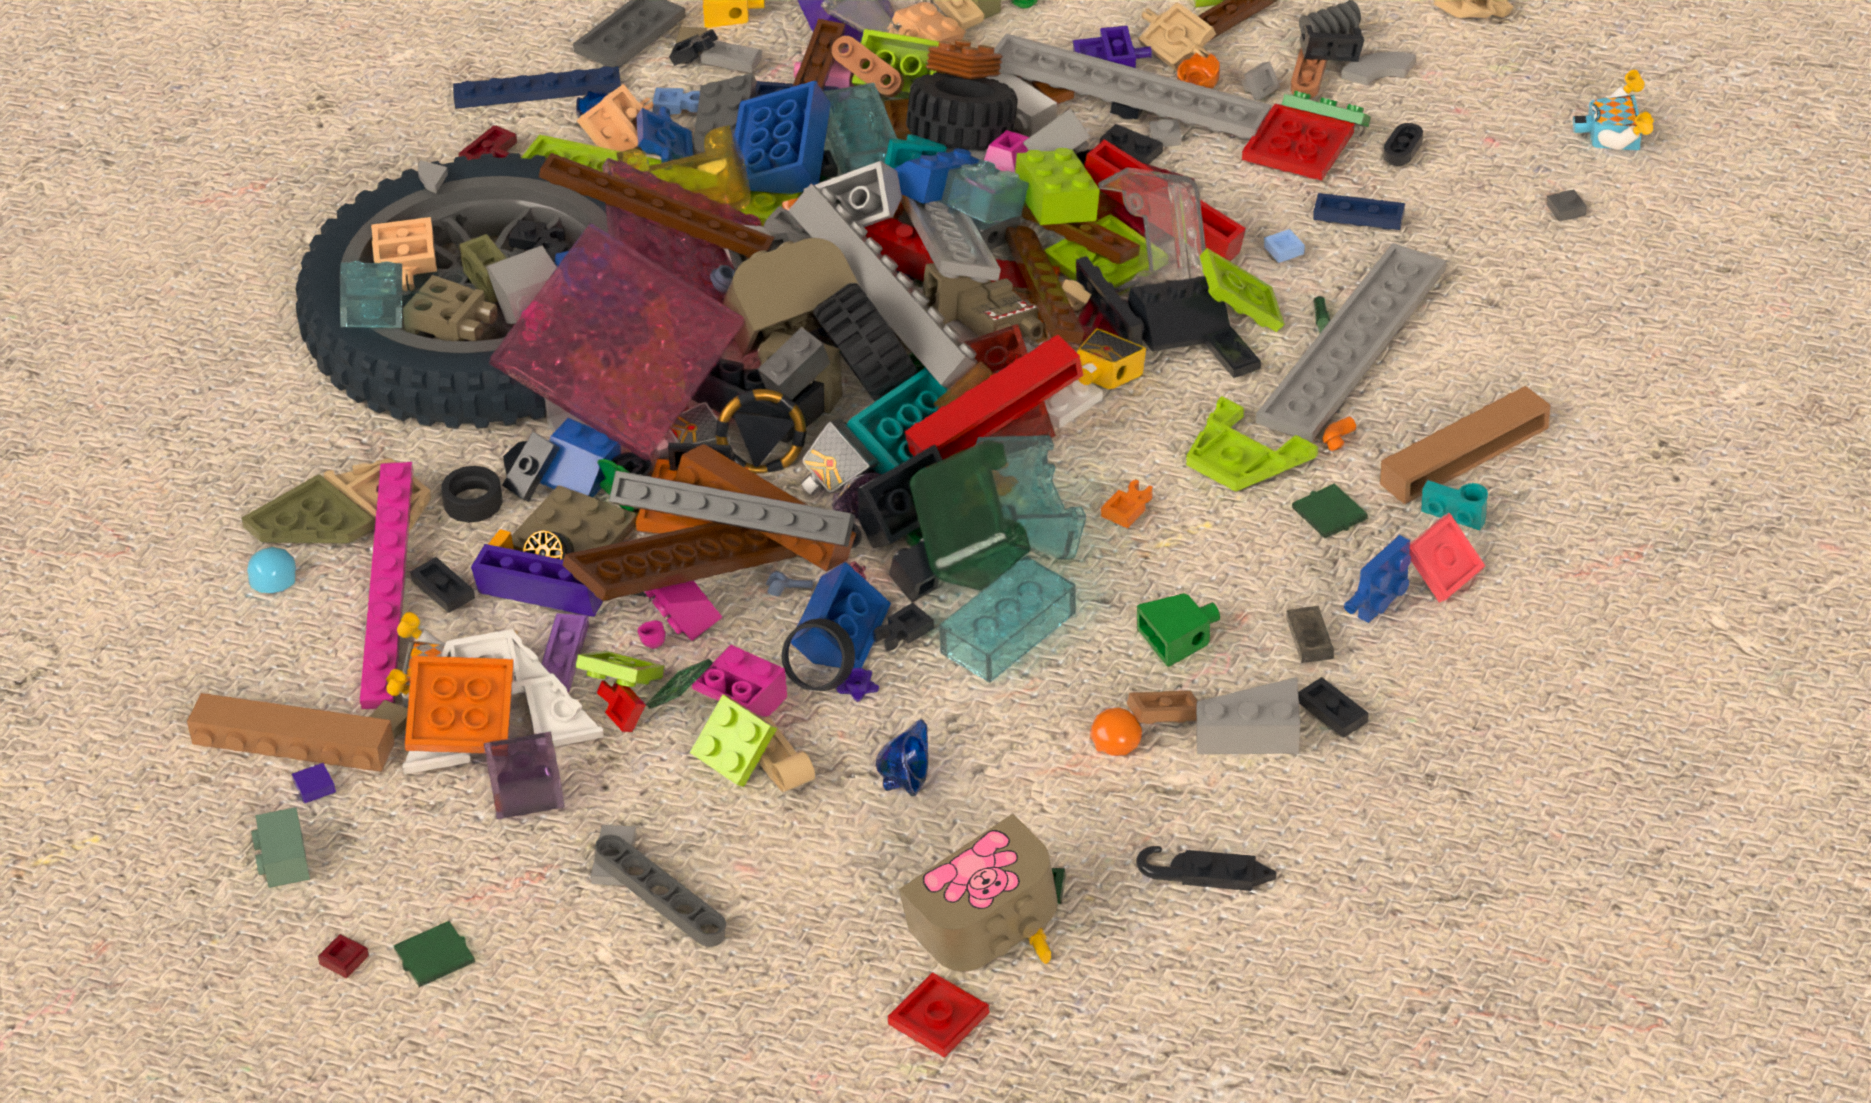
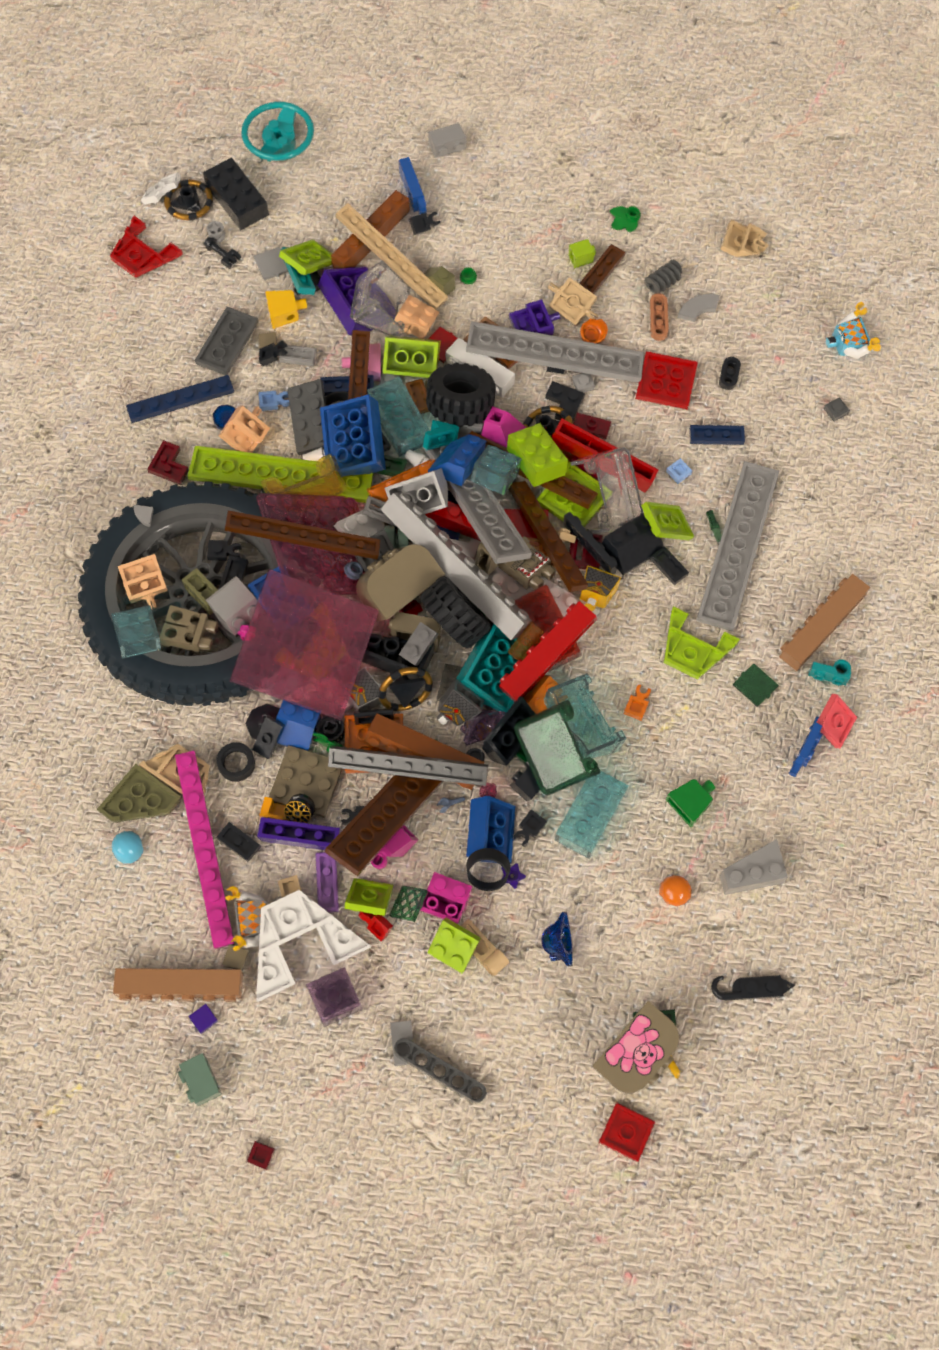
camera: 15 degrees left, 25 degrees up
clear green piece [393,921,475,987] -> none
orange plate [405,656,514,754] -> none
blue plate [637,107,694,169] -> none
nougat plate [832,36,904,98] -> none
dark orange brick [926,40,1003,79] -> none
light grey wedge [1023,108,1090,154] -> none
medium nougat plate [1127,691,1197,724] -> none
light grey tile [1241,61,1280,100] -> none
plate [1281,91,1371,127] -> none
clear smoke plate [1286,606,1334,663] -> none
black plate [1298,677,1368,738] -> none
black hinge [1300,24,1364,62] -> none
orange arm [1322,416,1356,451] -> none

